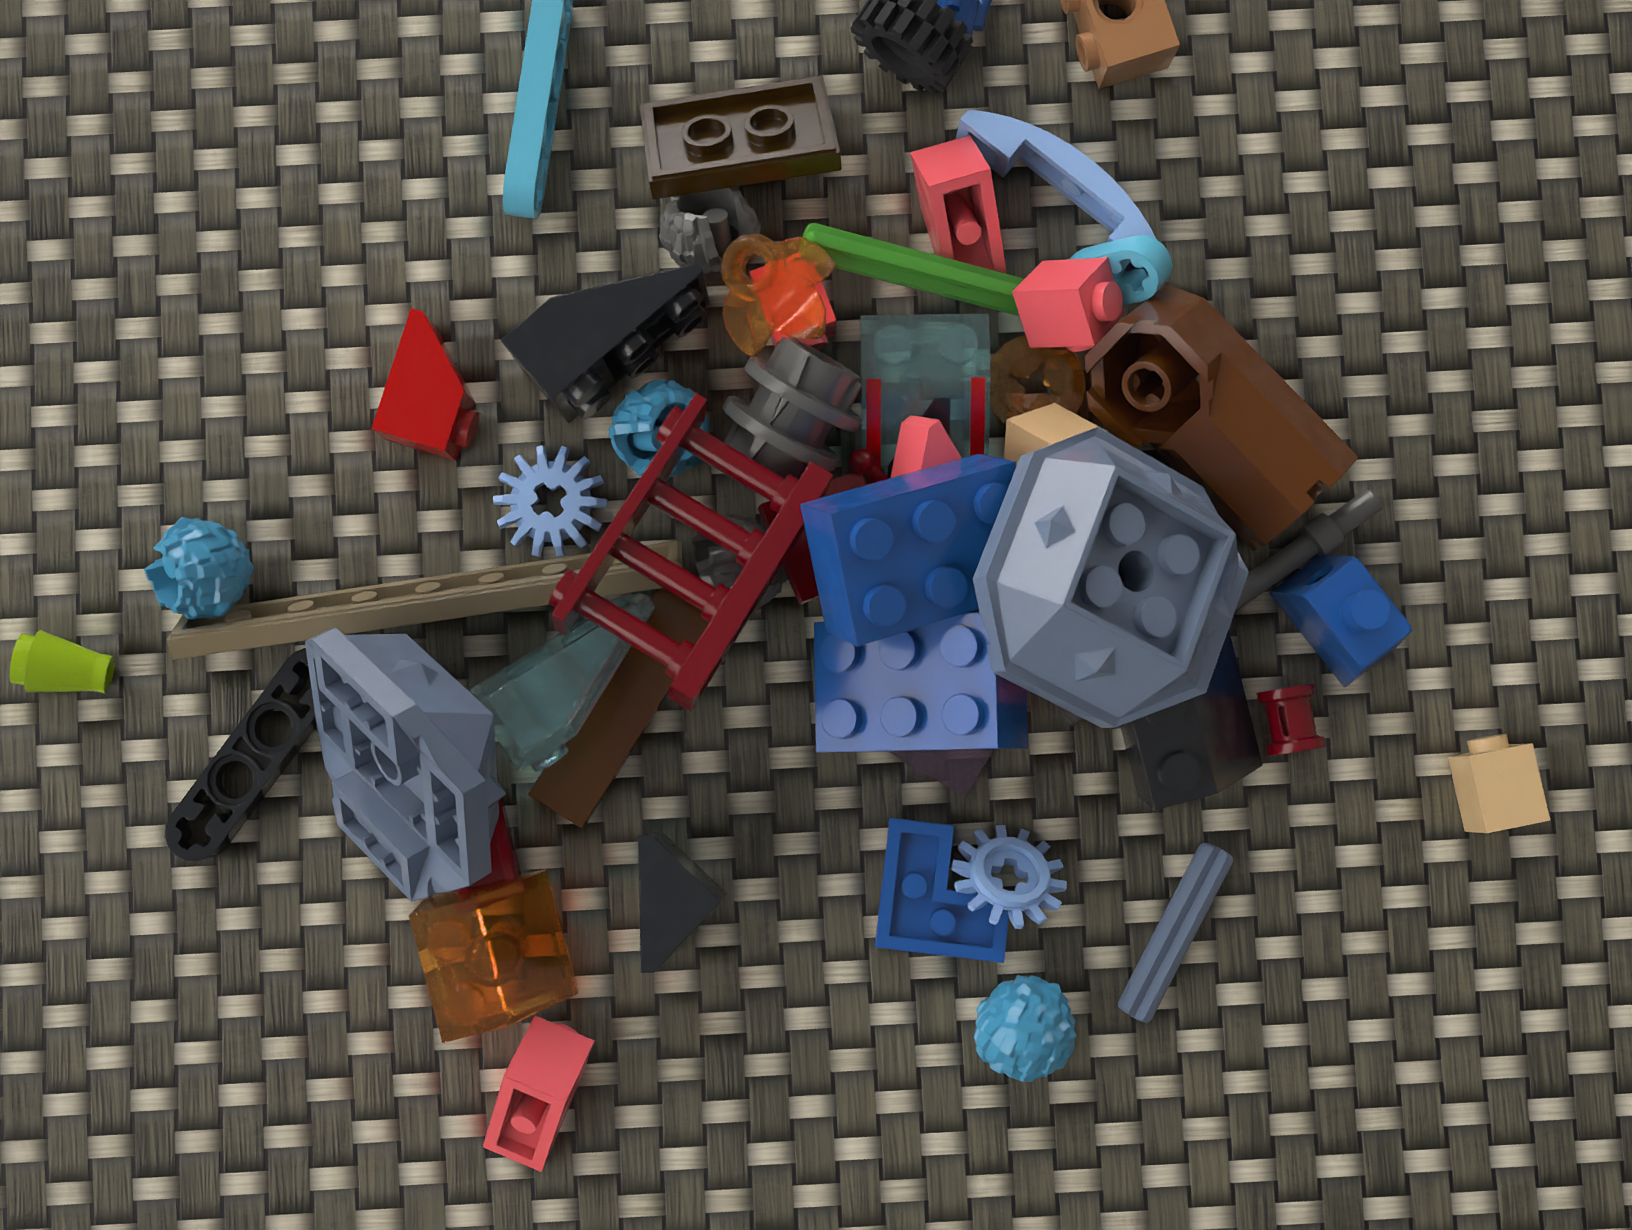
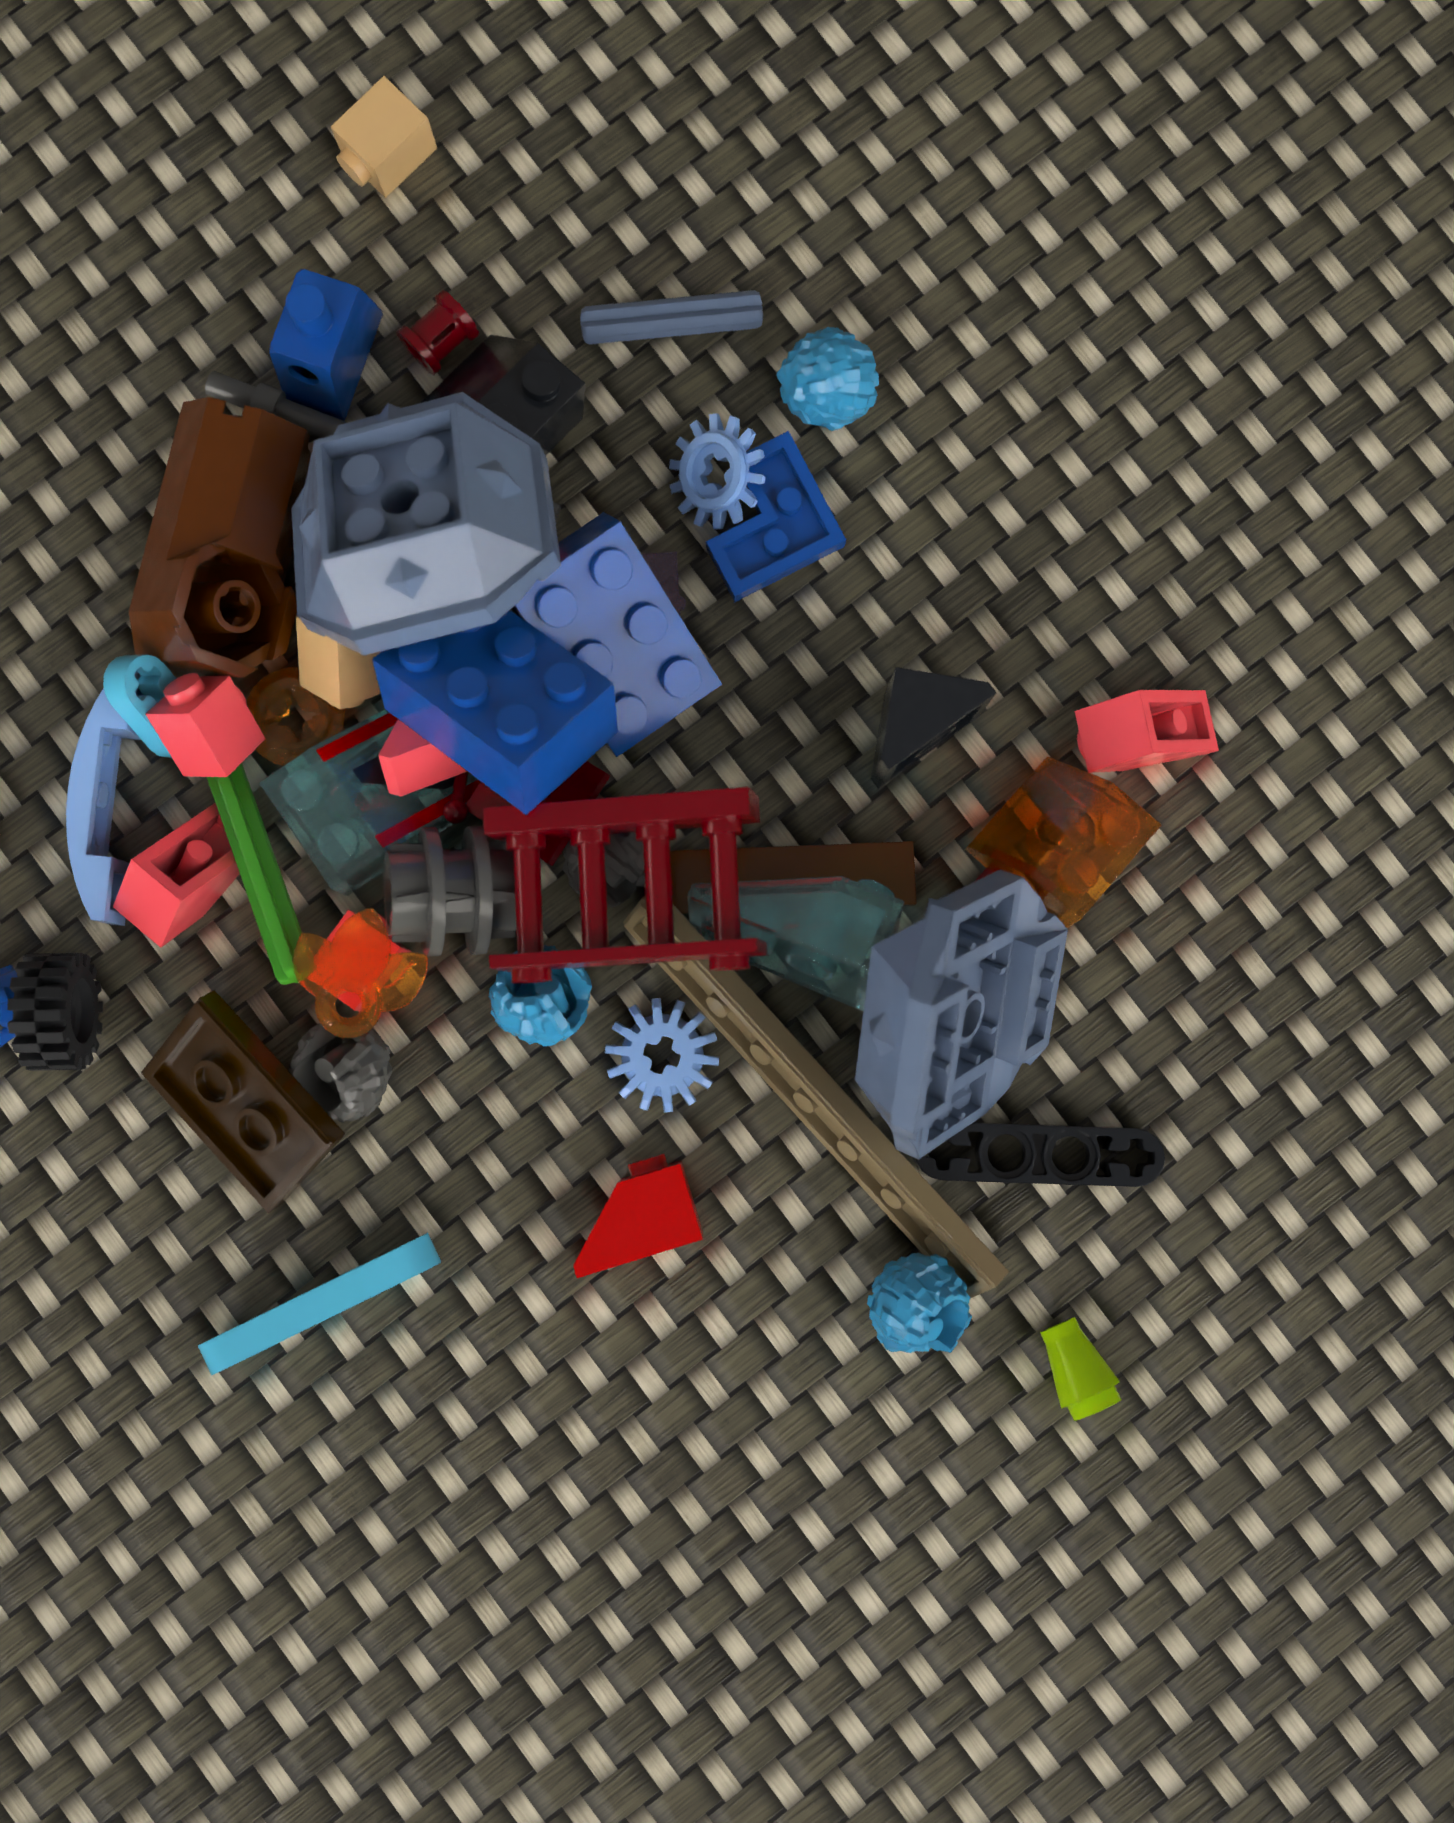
camera: 125 degrees left, 0 degrees up
black slope [501,264,710,423] -> none

